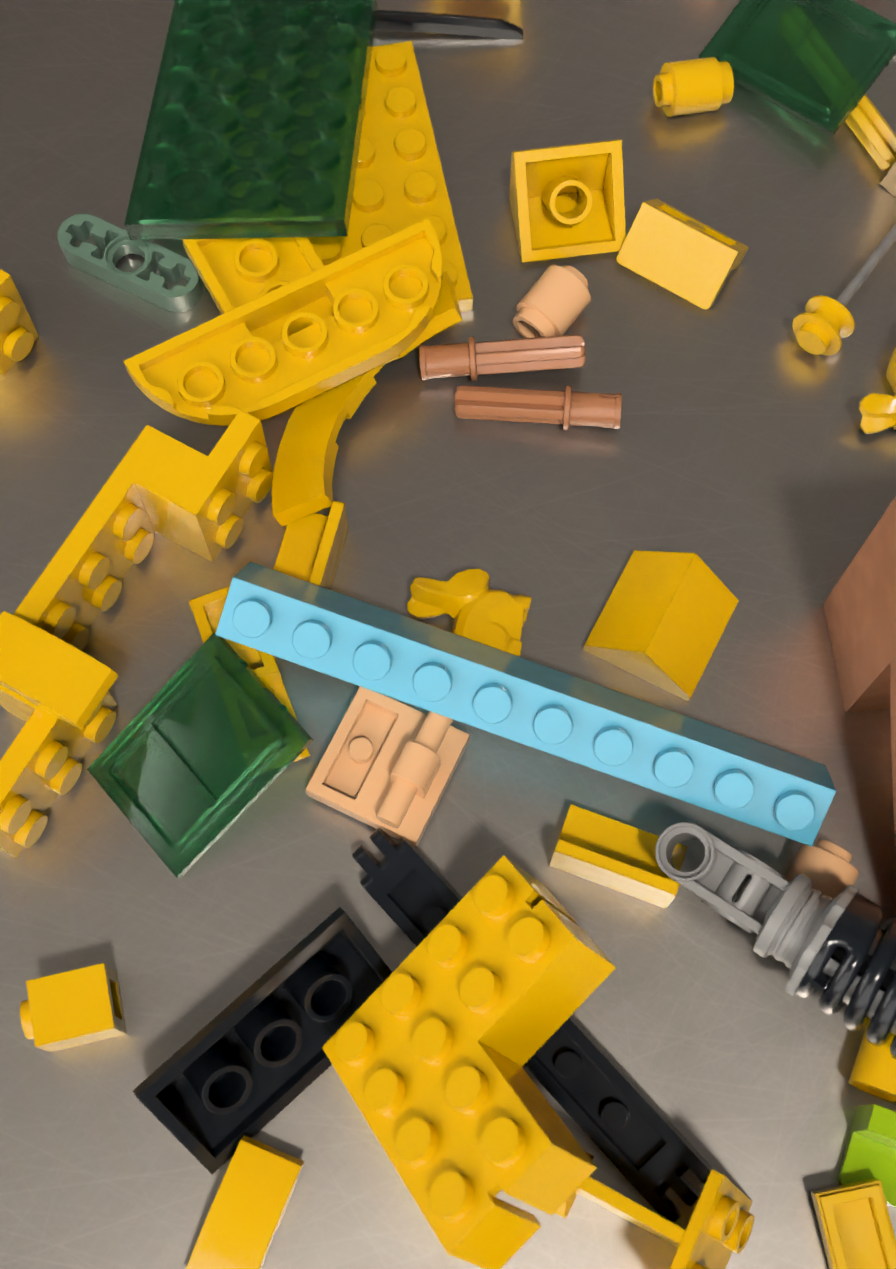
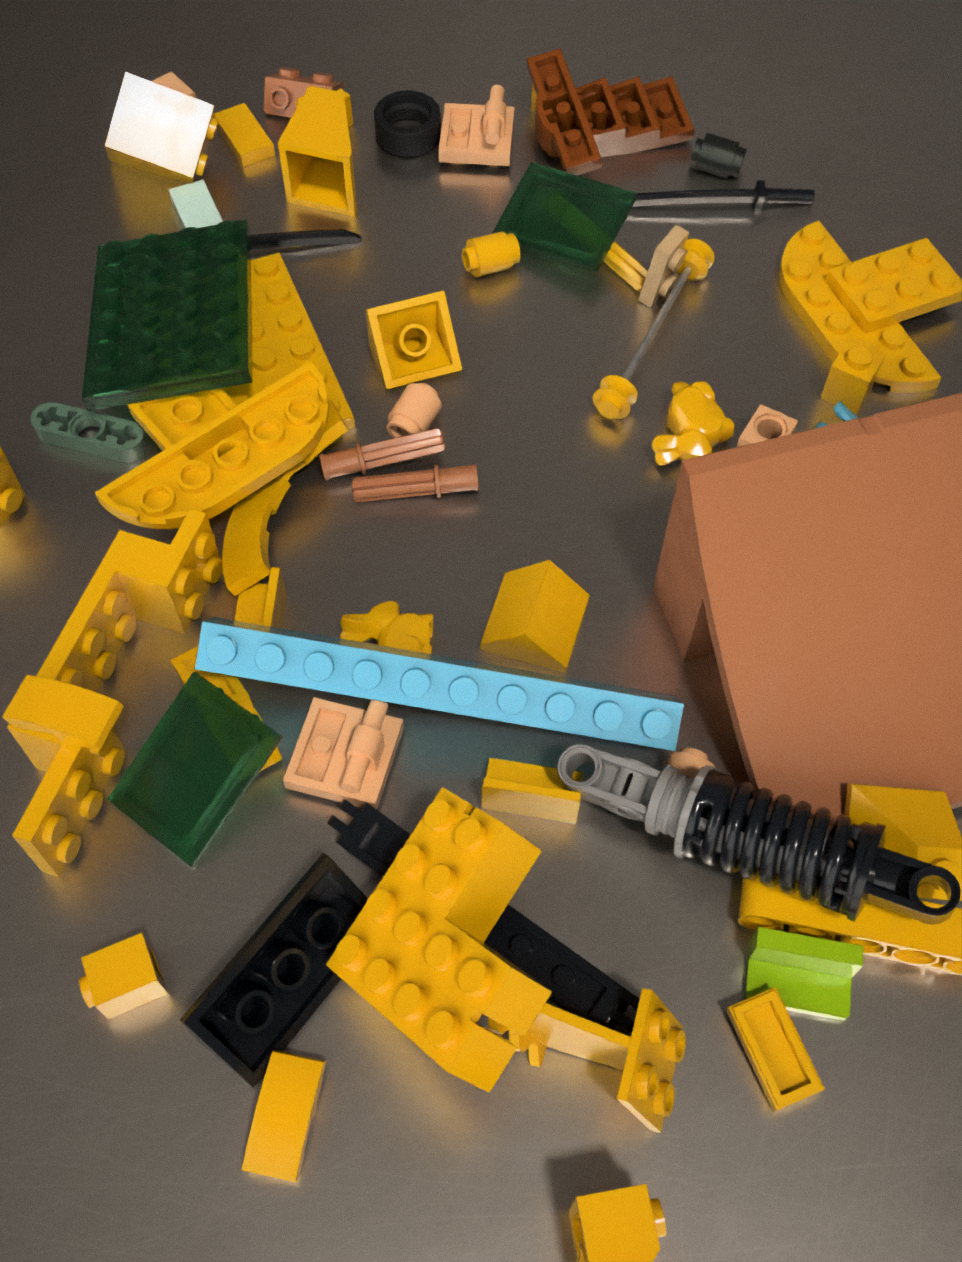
camera: 10 degrees left, 10 degrees down
yellow panel [616,198,749,309] -> none

